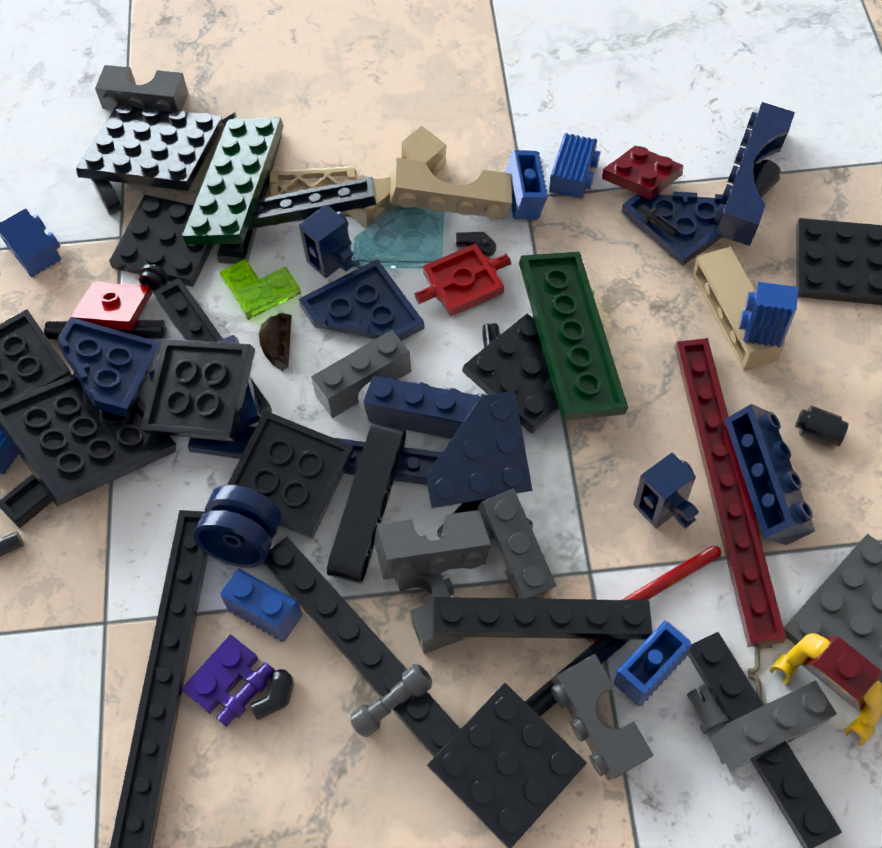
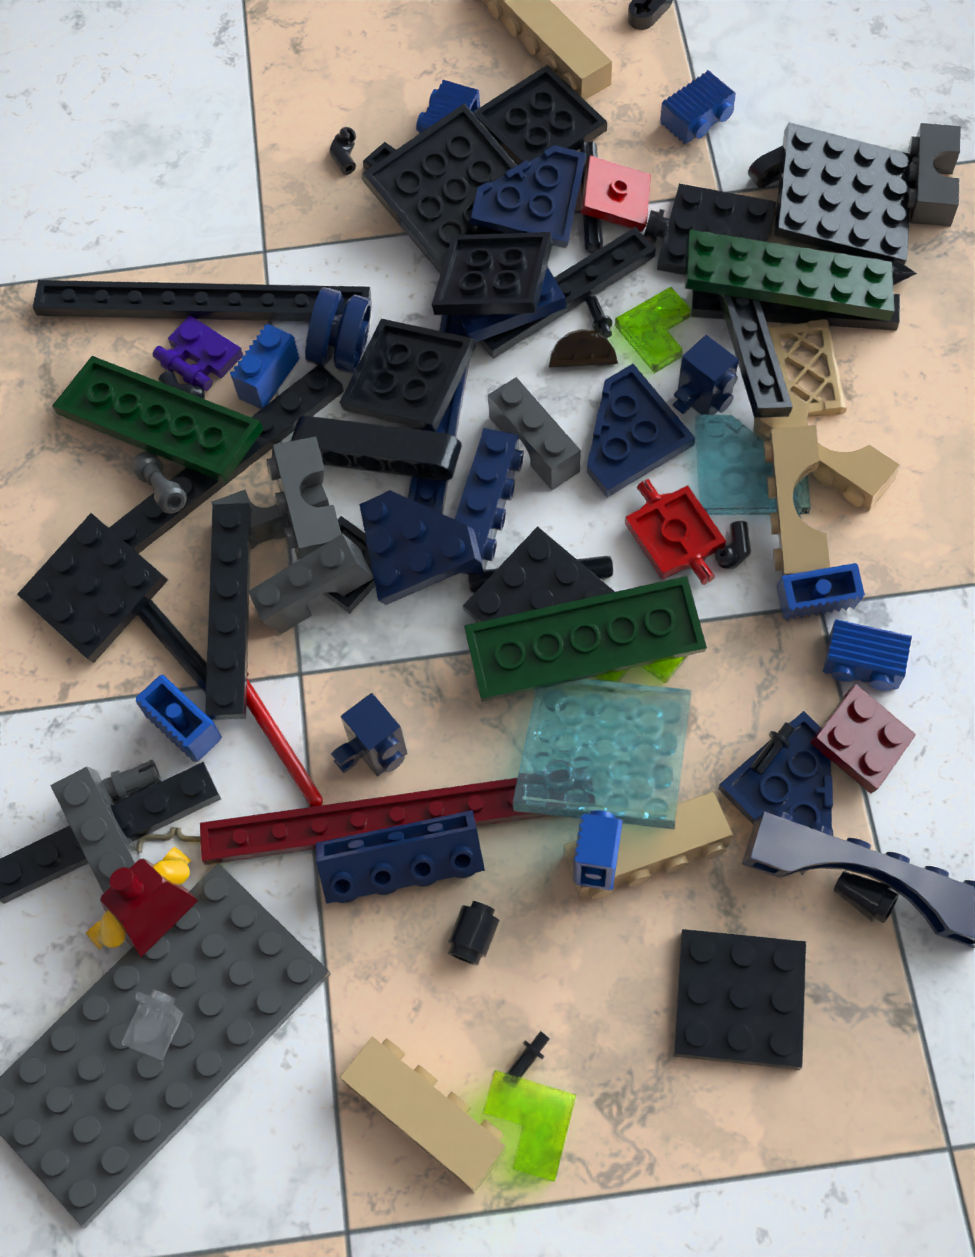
camera: 90 degrees right, 5 degrees up
dark grey arch [551,654,654,780] -> none
none -> dark green plate [52,356,263,483]
none -> clear light blue plate [513,679,692,829]
none -> black piece [586,296,612,338]

